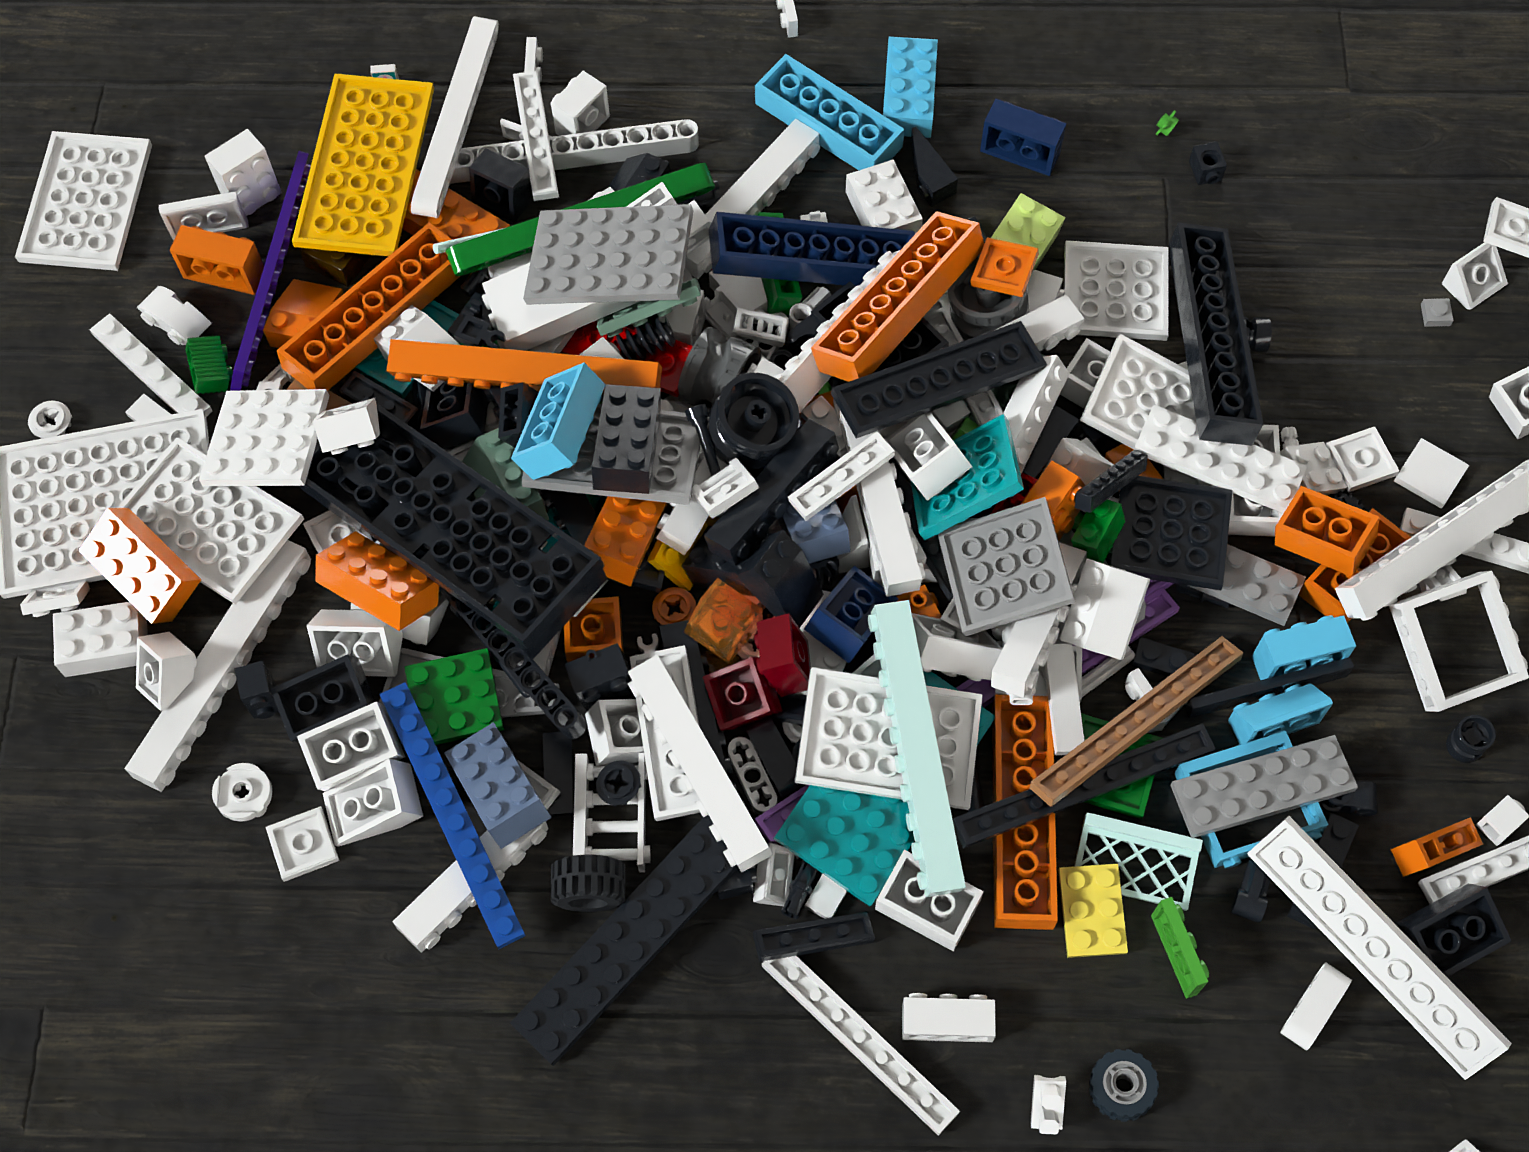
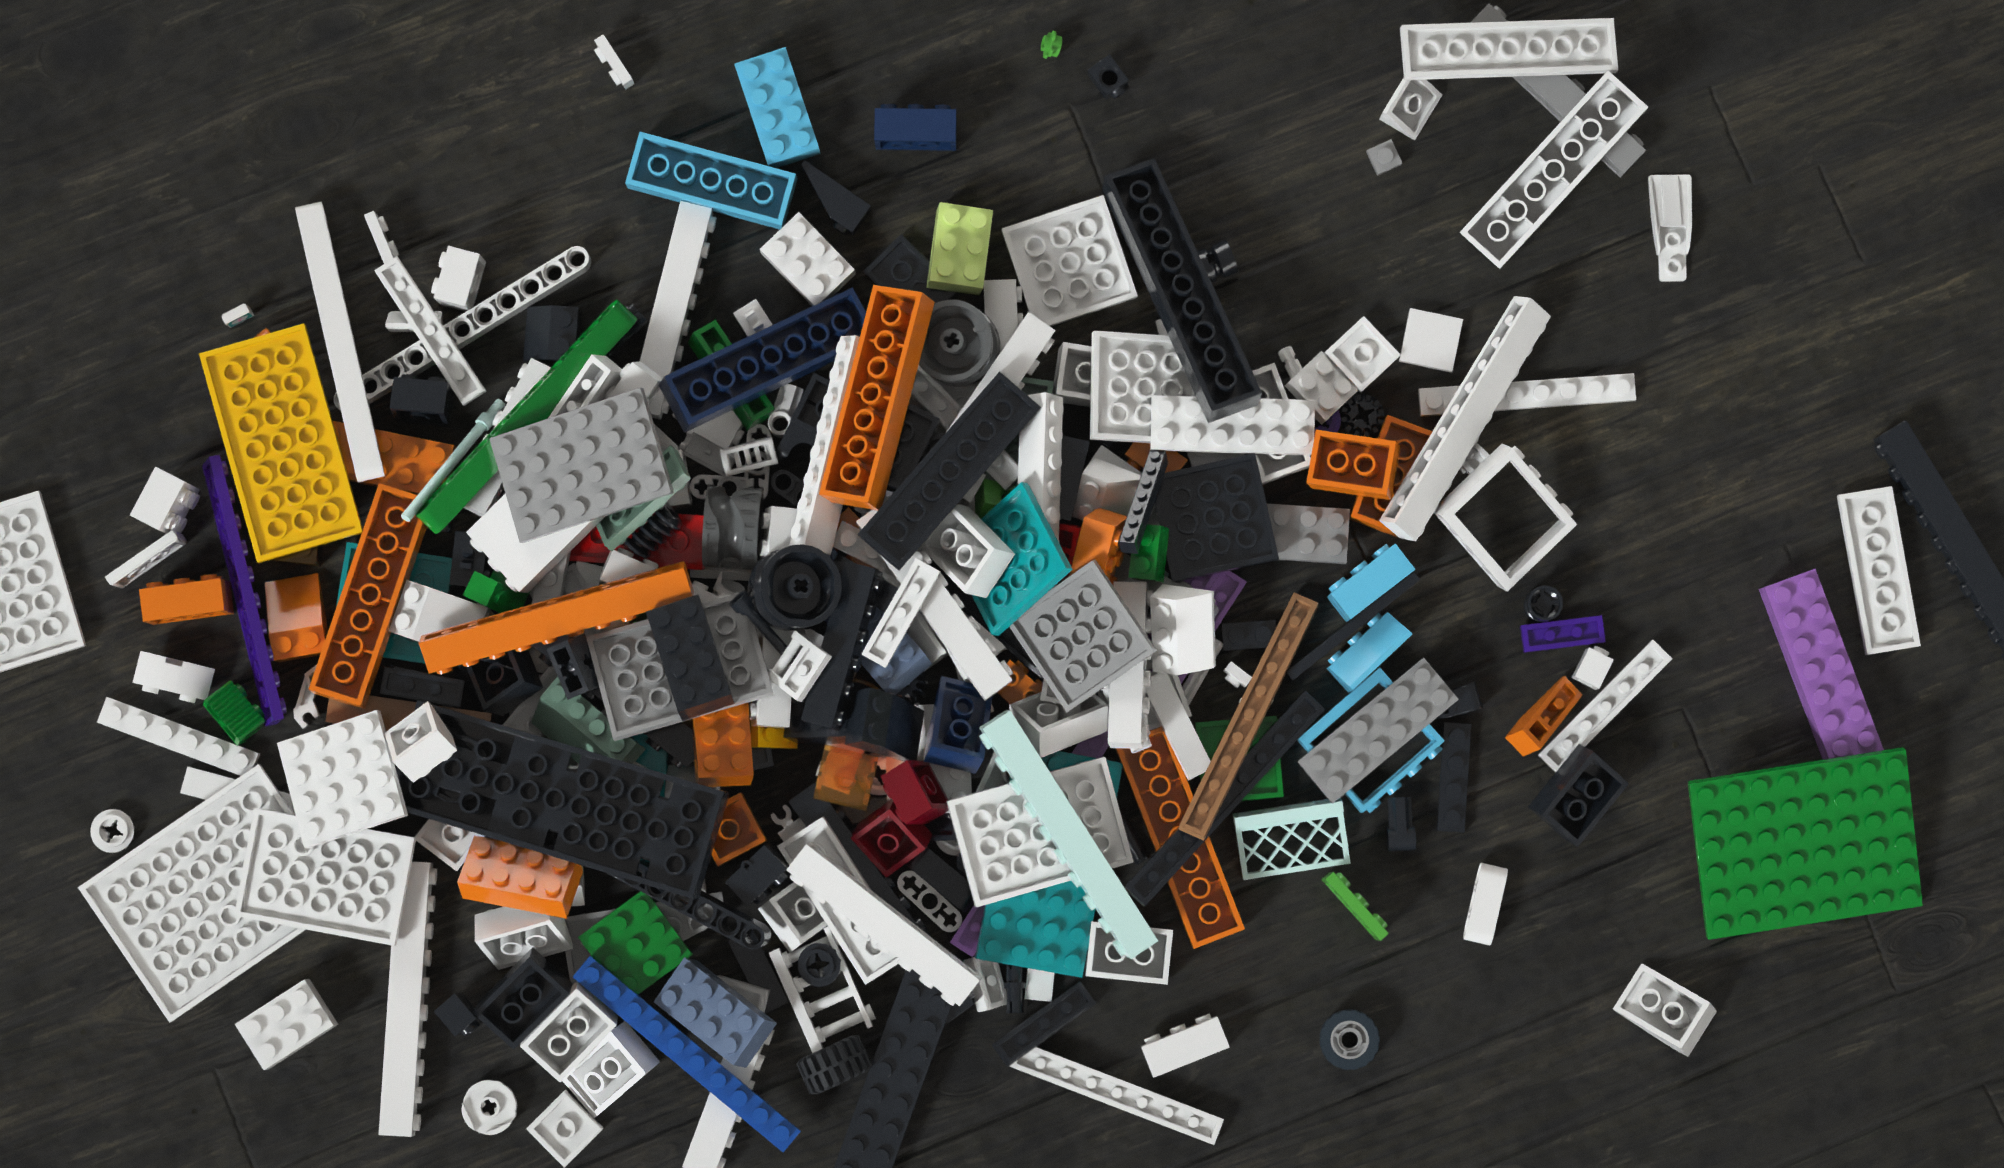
camera: 25 degrees left, 20 degrees up
white plate [20,581,90,617] -> none
brick [79,508,202,624] -> none
white slope [136,632,197,711] -> none
black plate [454,314,506,348] -> none
medium azure brick [511,362,606,480] -> none
orange gear [652,587,697,625] -> none
orange plate [971,237,1039,297] -> none
white hips [1031,1075,1066,1134] -> none
light yellow plate [1058,864,1128,958] -> none
white plate [1247,816,1512,1080] -> none
none -> dark purple plate [1520,615,1606,653]

